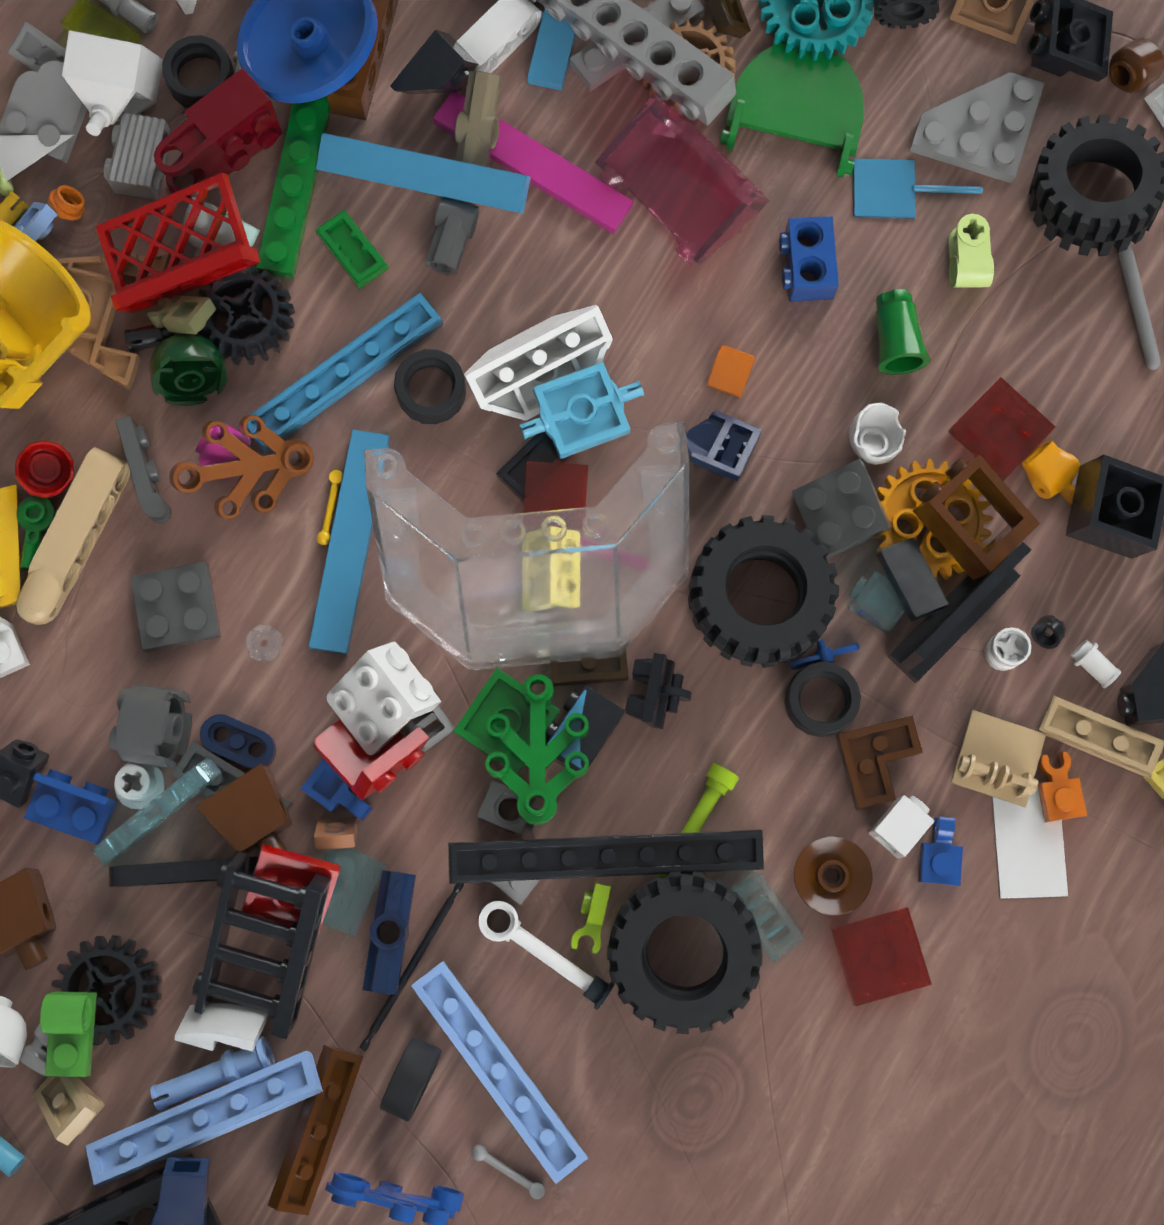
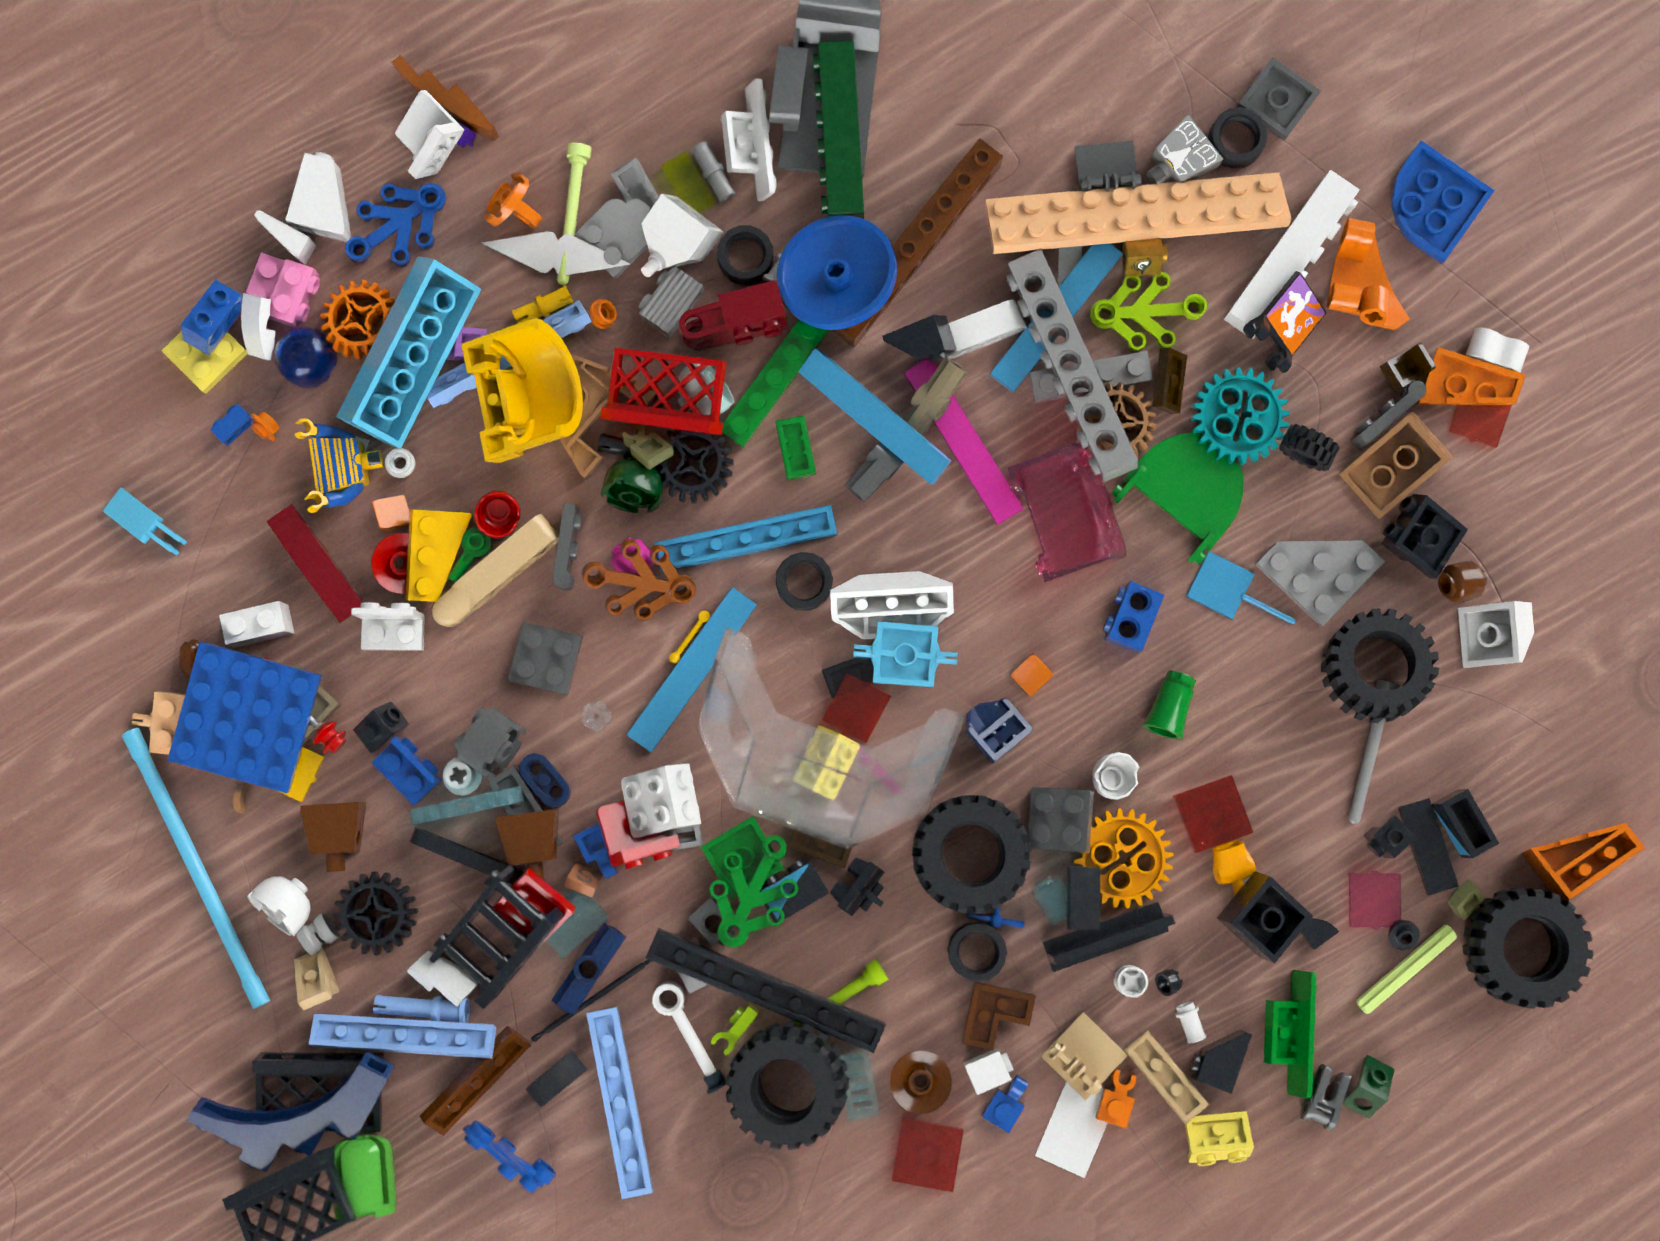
camera: 30 degrees right, 5 degrees up
bright green plate [40,991,97,1077] -> none
light grey hinge [471,1145,545,1199] -> none
reddish brown window [913,454,1040,580] -> none
yellowish green piece [948,213,994,288] -> none

